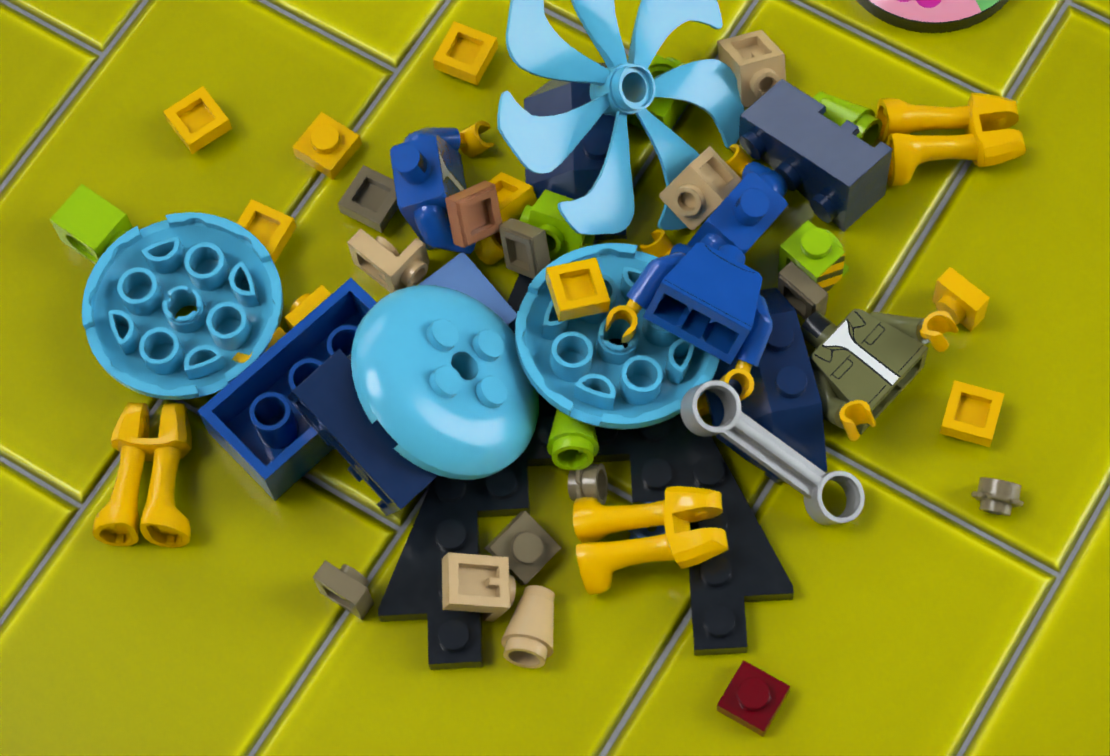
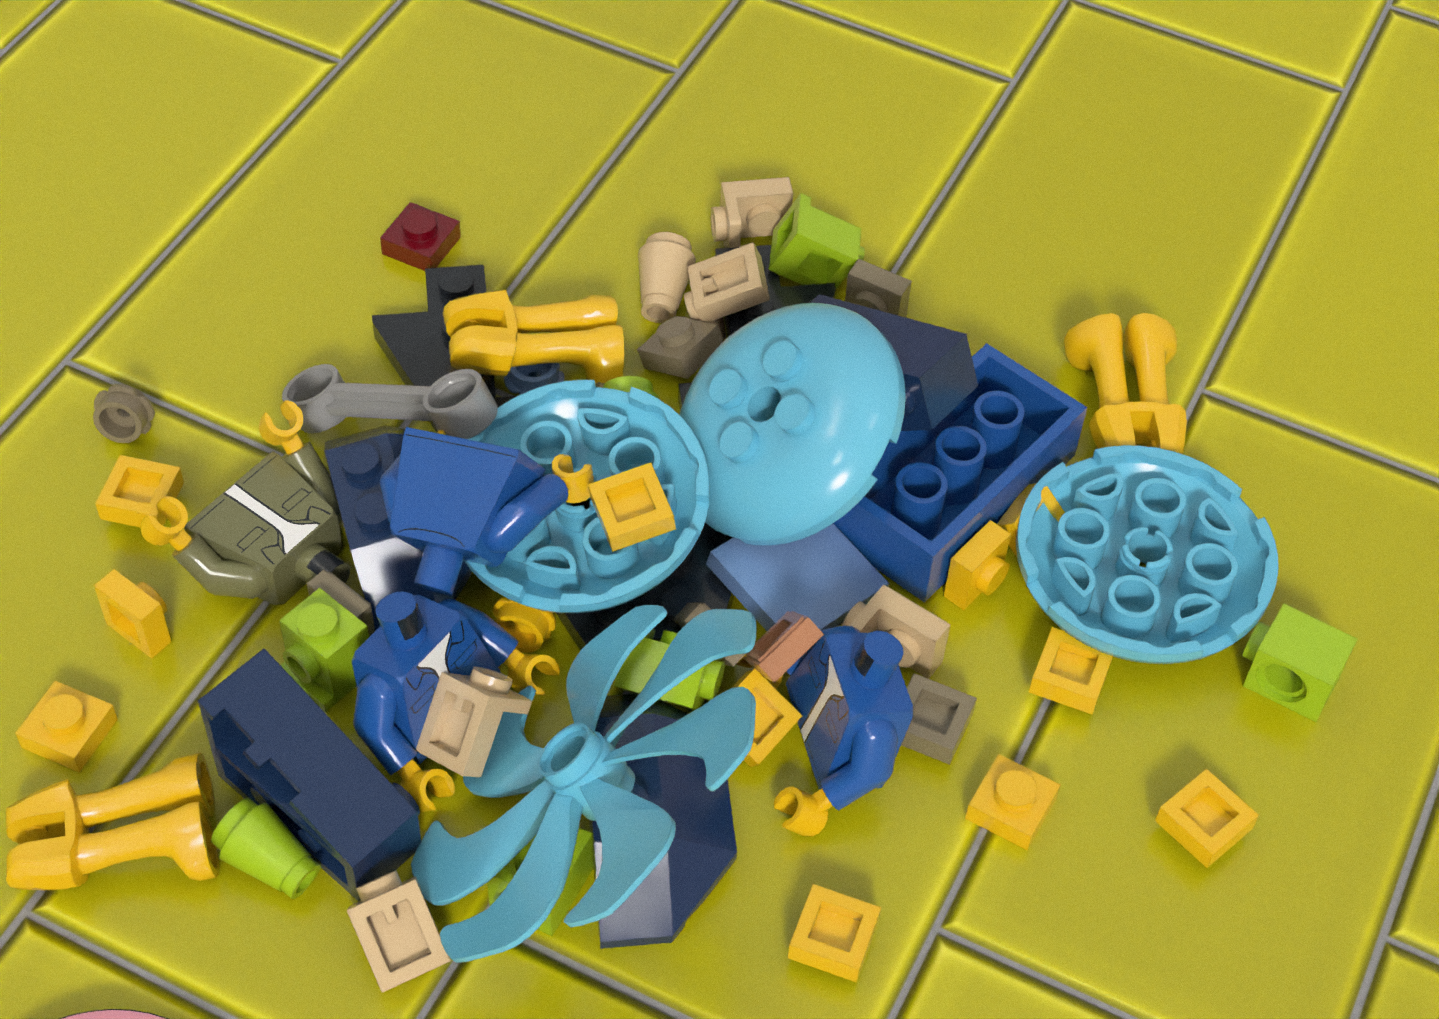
camera: 165 degrees right, 15 degrees down
none -> yellow plate [15,681,118,773]
none -> tan bracket [711,177,793,248]
none -> lime brick [769,193,865,288]

